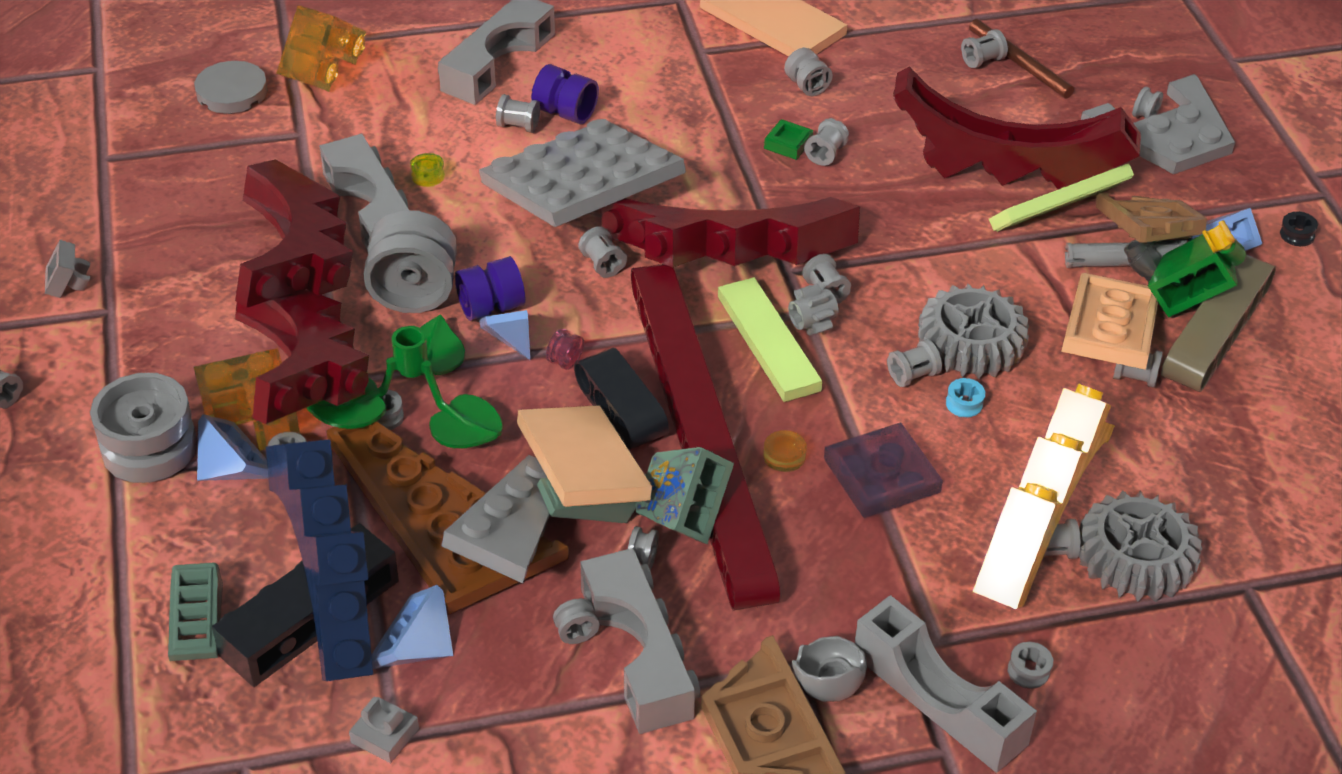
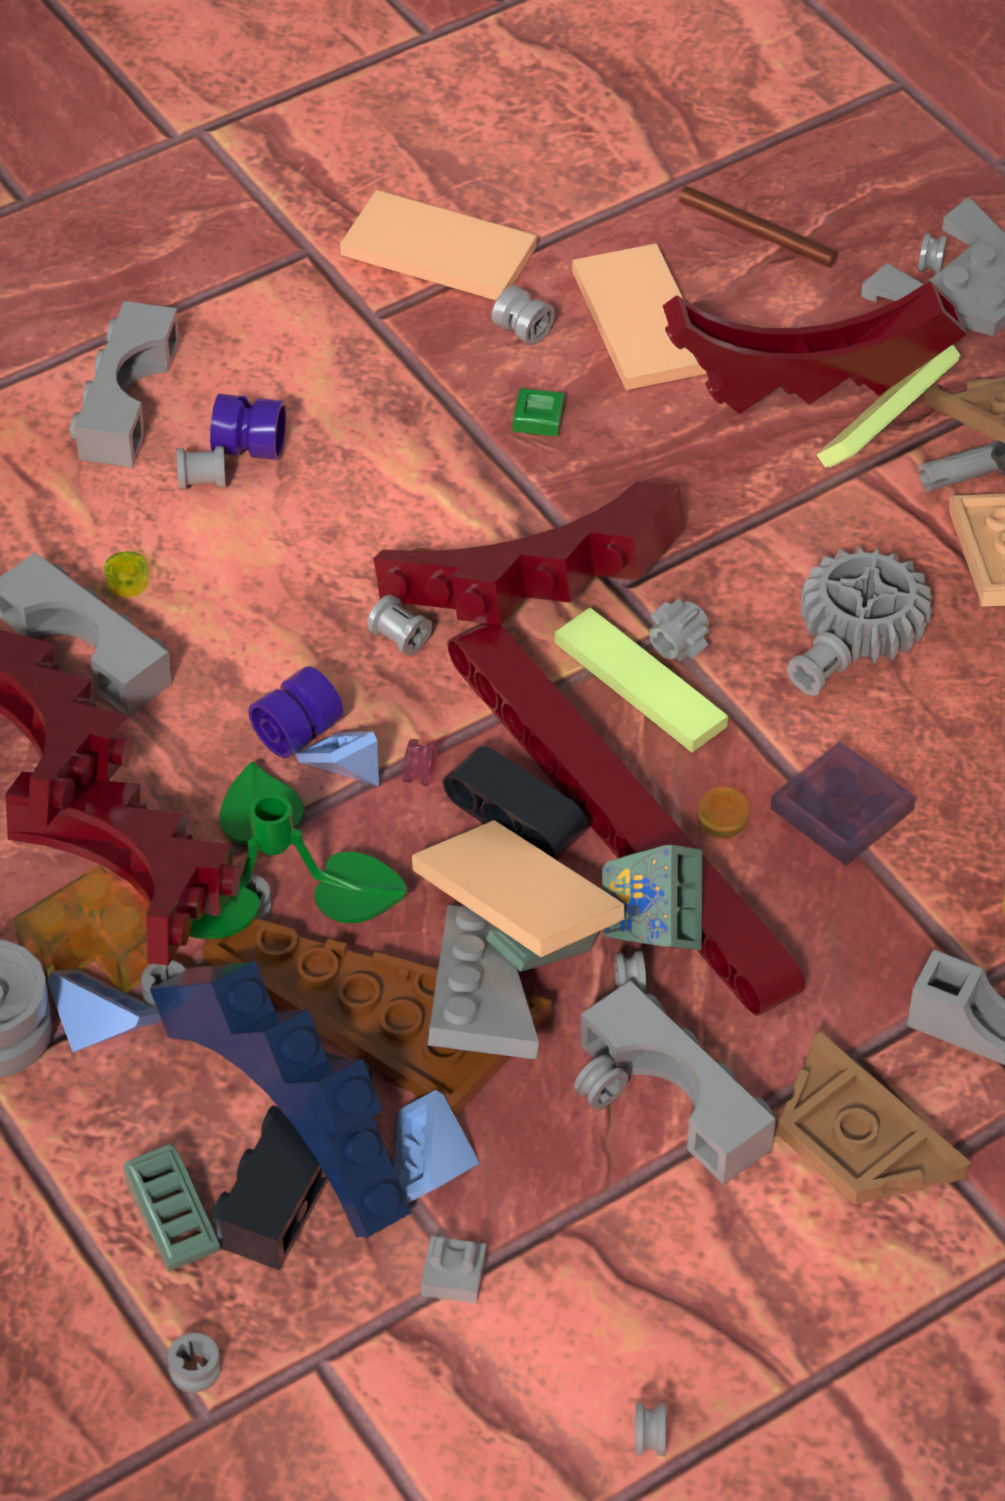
camera: 20 degrees left, 5 degrees up
light grey wheel [363,210,457,313] -> none
light grey plate [479,119,686,227] -> none
light grey hair [792,636,867,702] -> none
light grey bush [802,254,851,304] -> none
light grey bush [804,118,849,166] -> none
medium azure bush [946,378,985,418] -> none
light grey bush [961,29,1008,68] -> none
none -> light grey bush [167,1333,221,1393]
none -> light nougat tile [572,243,707,390]

